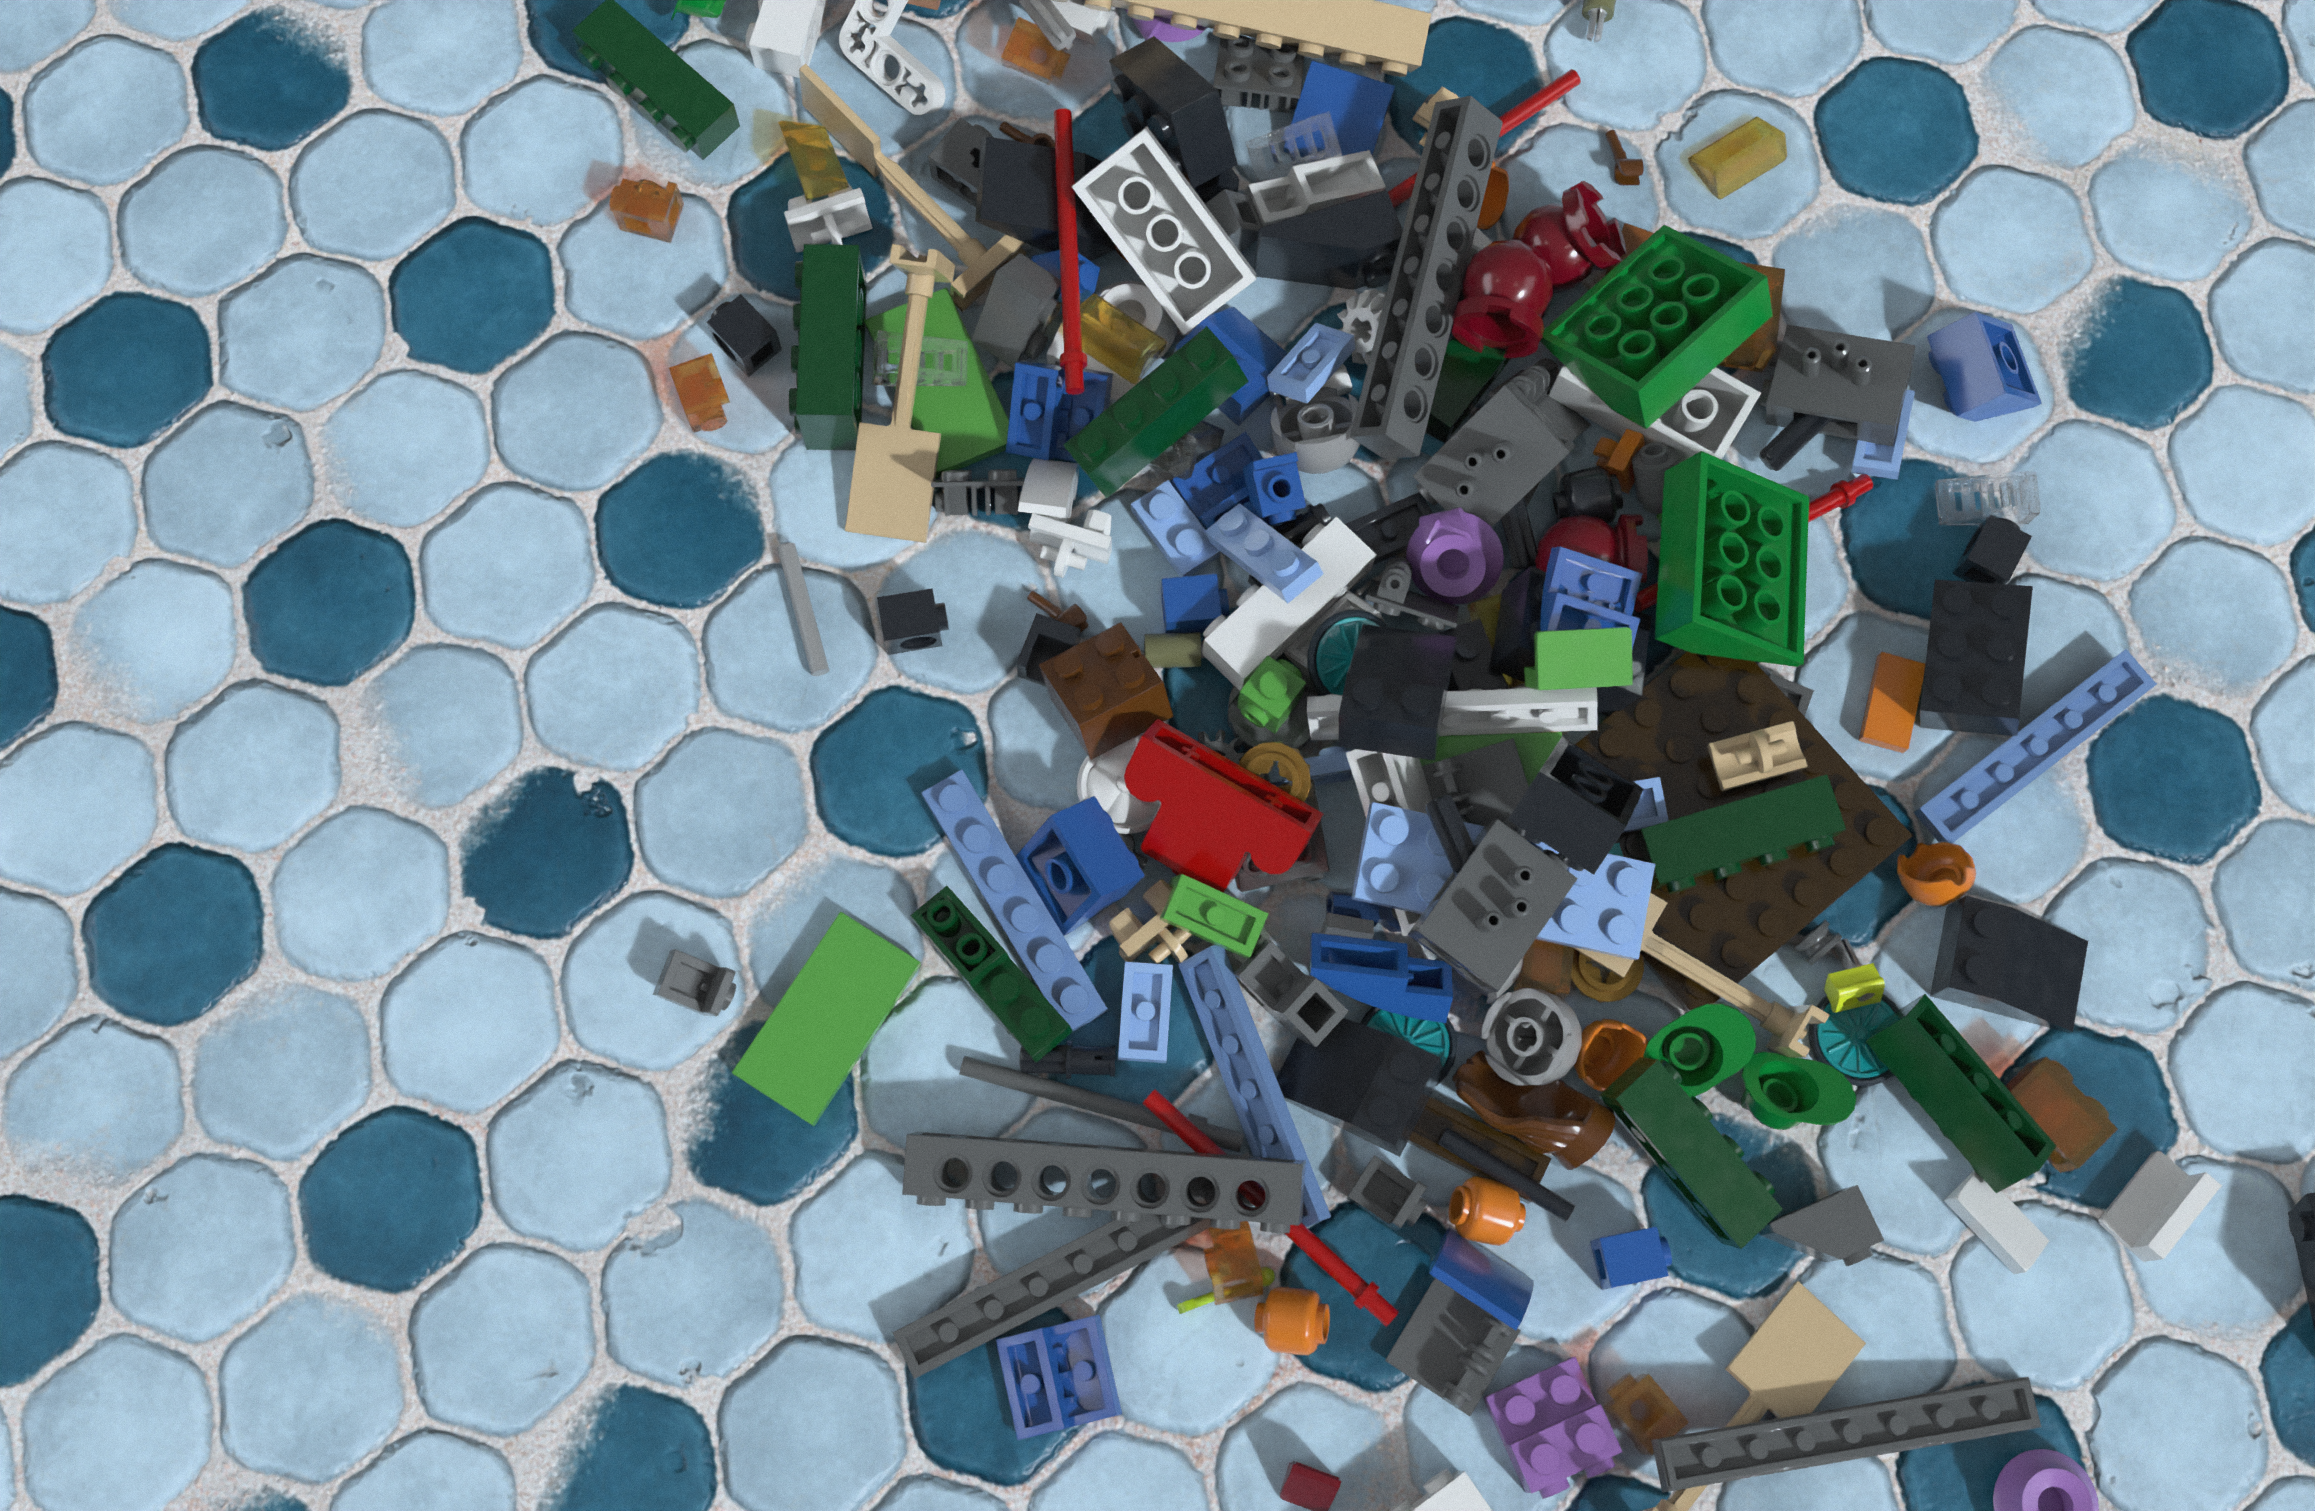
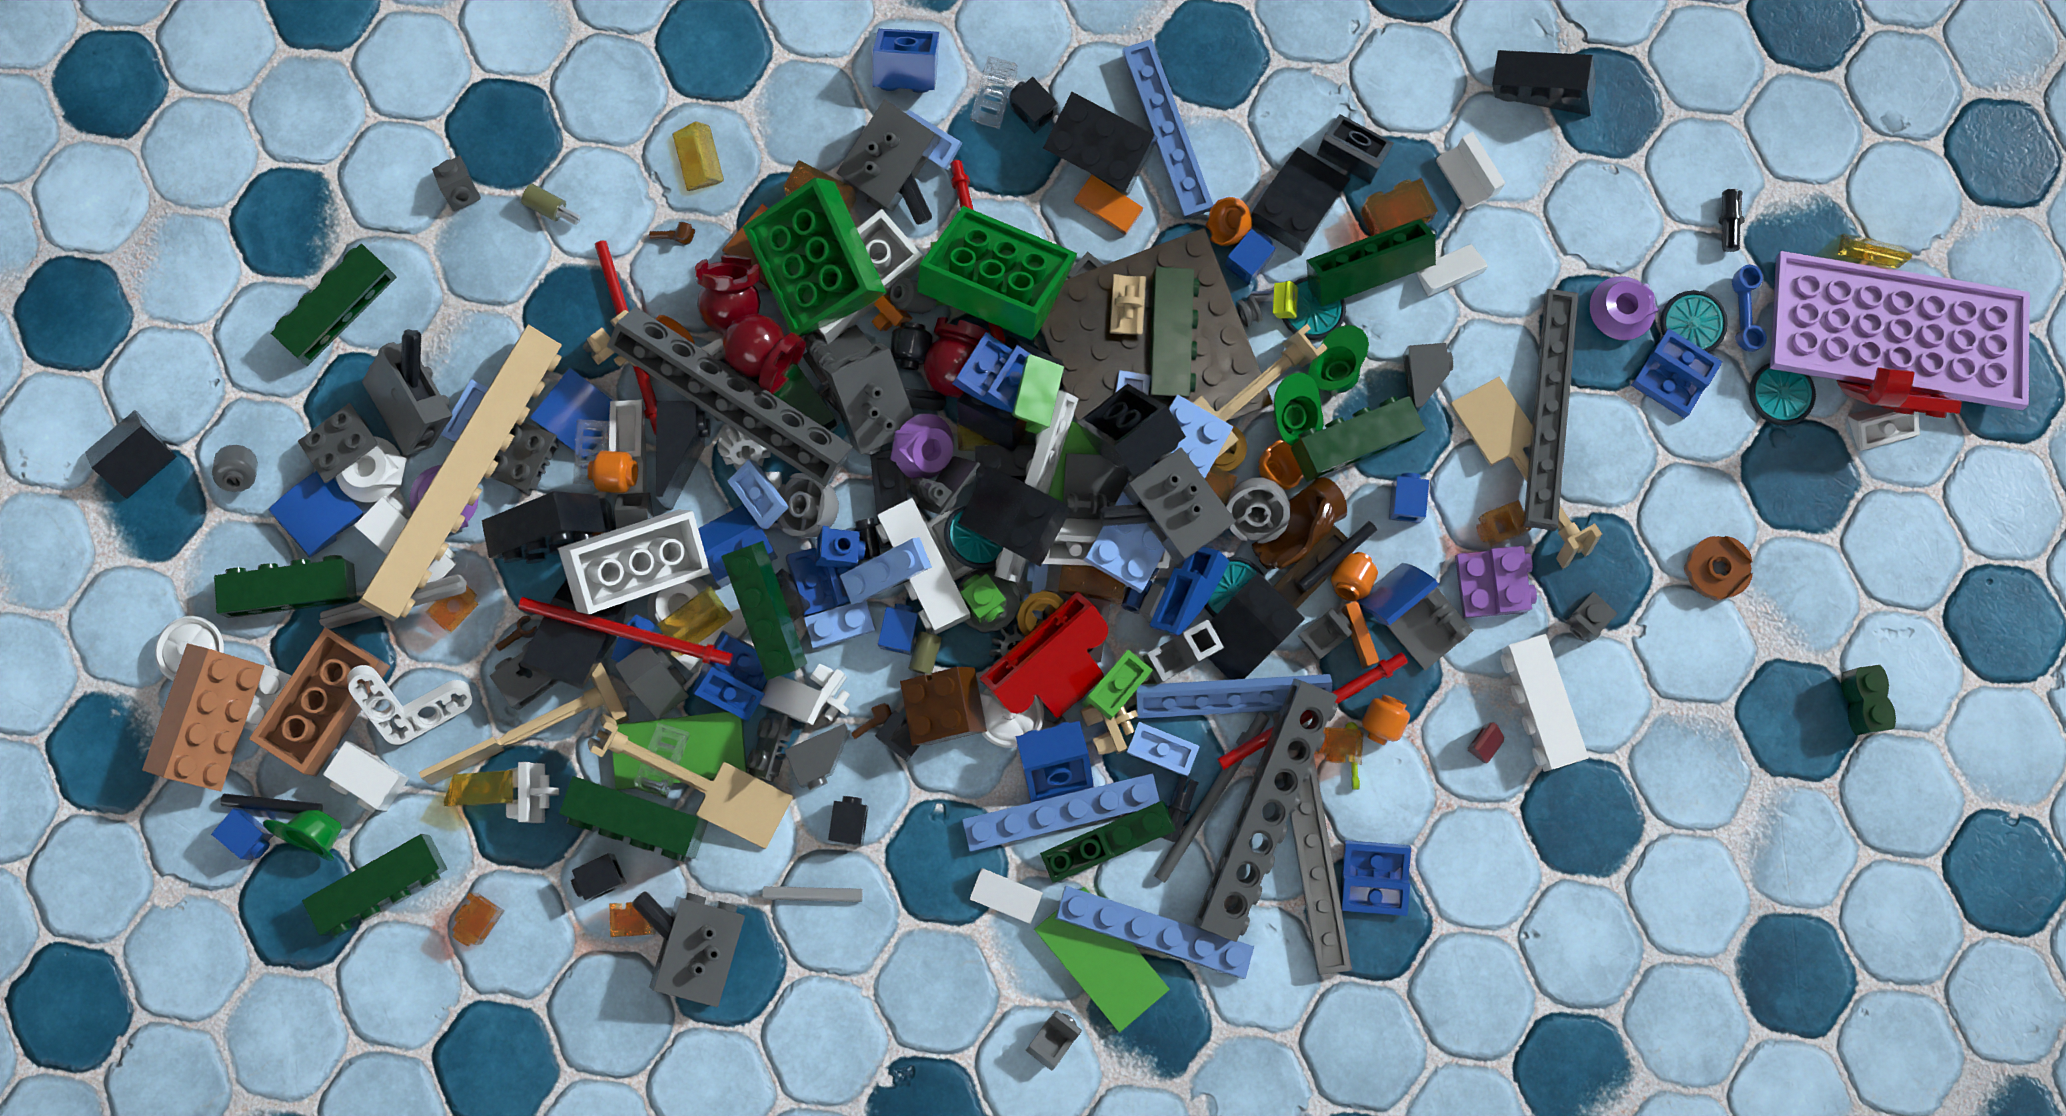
camera: 70 degrees left, 5 degrees up
none -> orange head [587,451,639,493]
none -> dark grey piece [632,891,745,1007]
none -> dark grey slope [784,723,850,791]
none -> white slope [970,868,1043,924]
none -> medium blue plate [1055,886,1254,979]
none -> clear orange brick [1058,565,1125,605]
none -> blue brick [1225,229,1276,285]
none -> black slope [1317,114,1394,184]
none -> orange tile [1341,601,1379,669]

